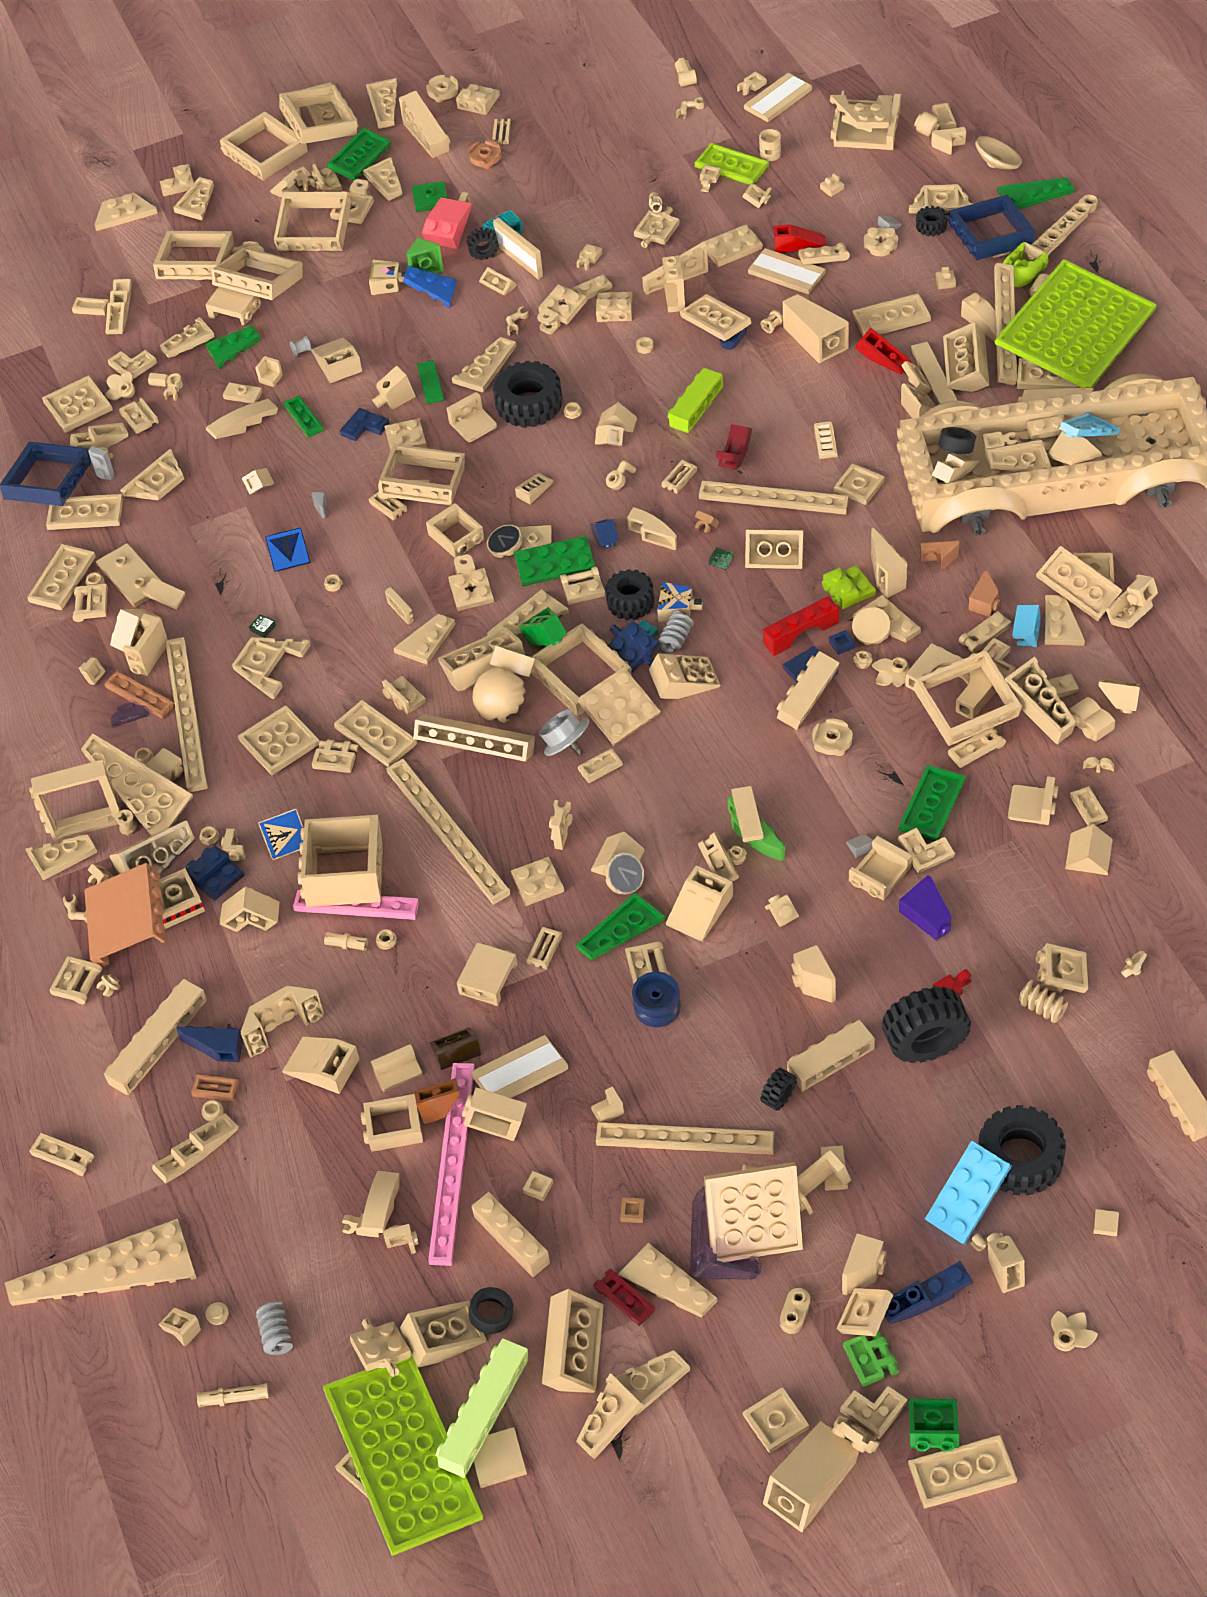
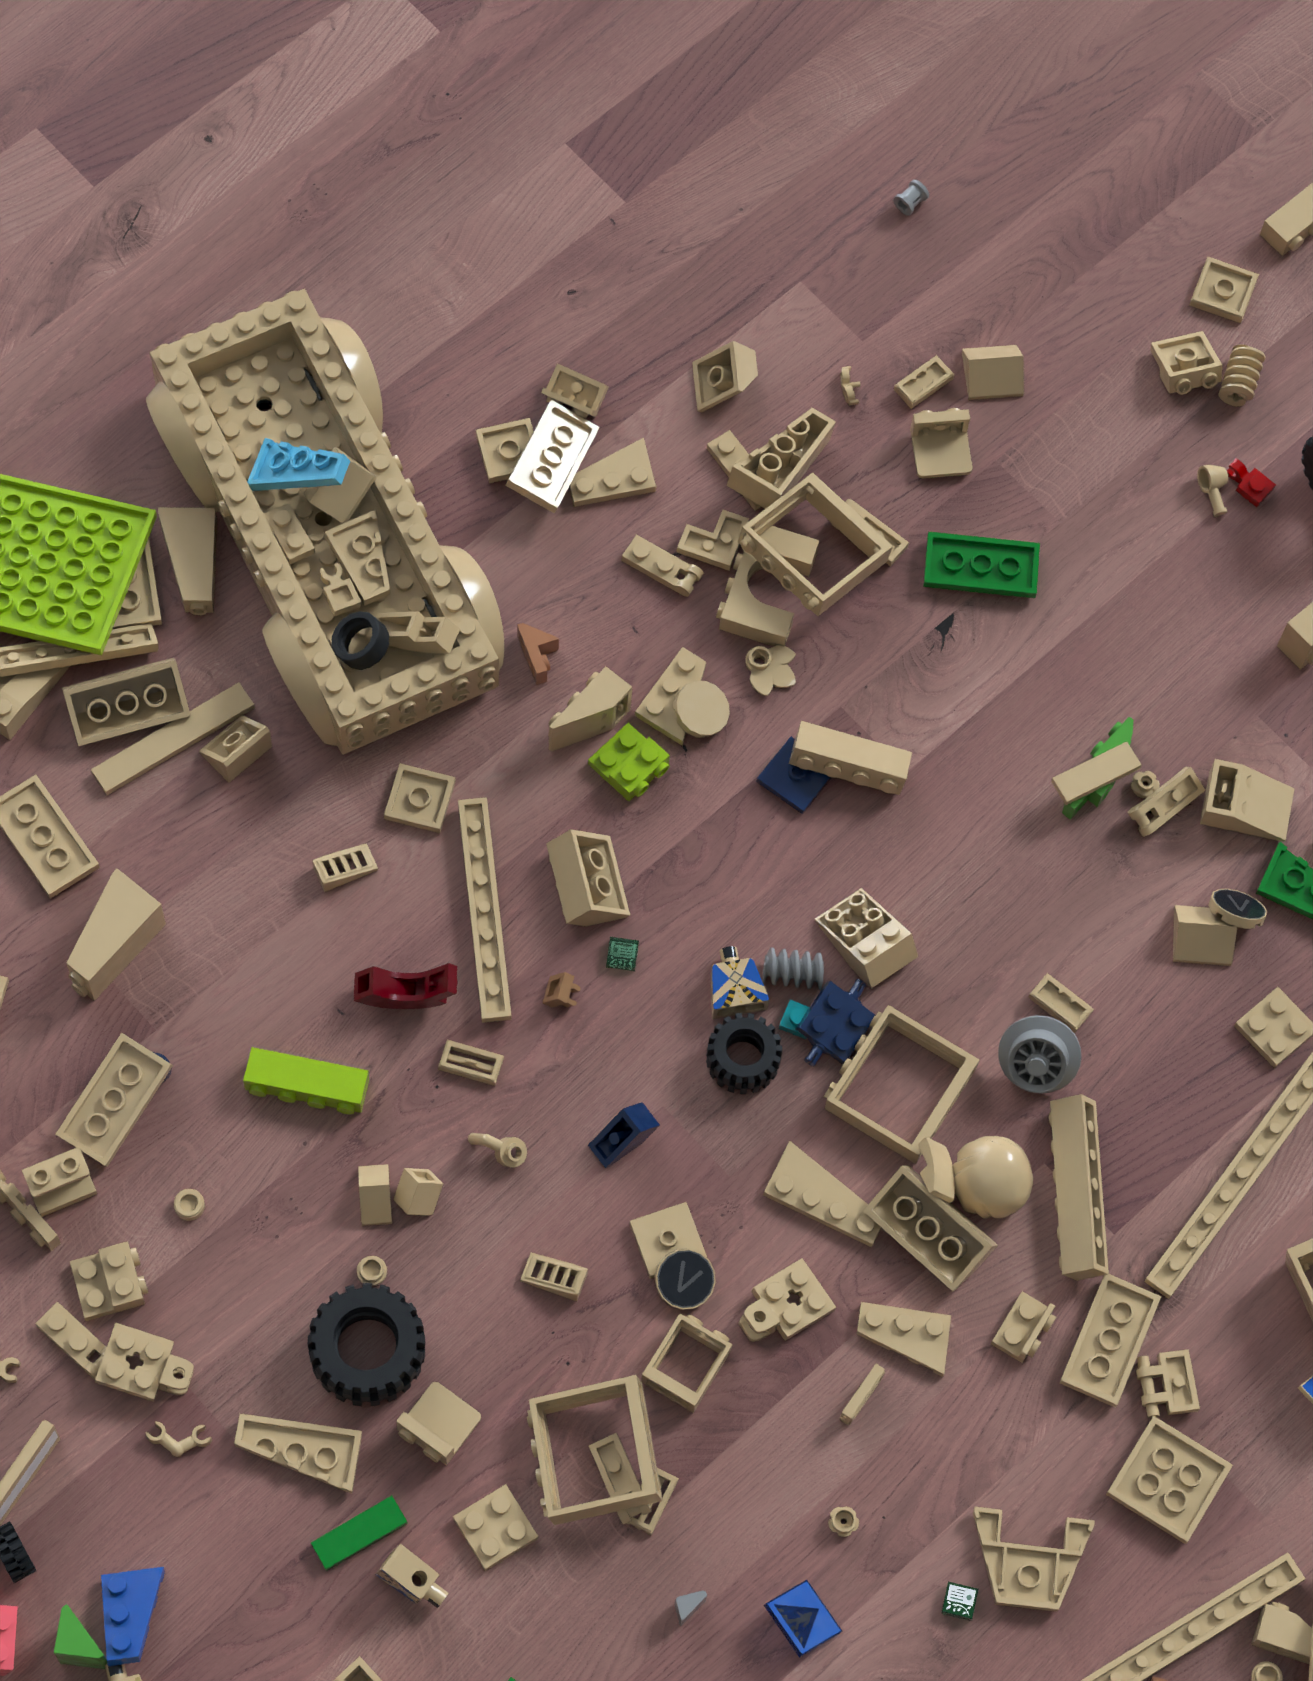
camera: 120 degrees left, 15 degrees up
dark blue plate [340,408,390,441] -> none
tan slope [479,267,517,296] -> none
green plate [514,535,595,587] -> none
green wedge [518,607,567,647] -> none
tan plate [549,800,573,850] -> none
tan plate [560,567,605,605] -> none
tan plate [577,667,661,746] -> none
tan slope [627,507,677,550] -> none
tan bush [760,310,783,333] -> none
red arch [763,596,839,656] -> none
tan bracket [765,894,799,927] -> none
tan plate [812,719,853,756] -> none
dark blue plate [829,630,855,655] -> none
light grey slope [846,834,873,858] -> none
tan panel [849,836,912,901] -> none
tan plate [853,651,873,669] -> none
red slope [854,327,912,375] -> none
tan plate [898,828,955,873] -> none
dark purple slope [899,875,952,941] -> none
tan plate [902,361,932,394] -> none
nougat slope [969,571,1000,617] -> none
medium azure hinge [1012,605,1041,647] -> none
tan brick [1069,697,1115,741] -> none
tan piece [1121,951,1147,978] -> none
tan brick [1127,574,1158,606] -> none
none -> tan tile [1189,257,1259,323]
none -> tan bar [1197,465,1228,517]

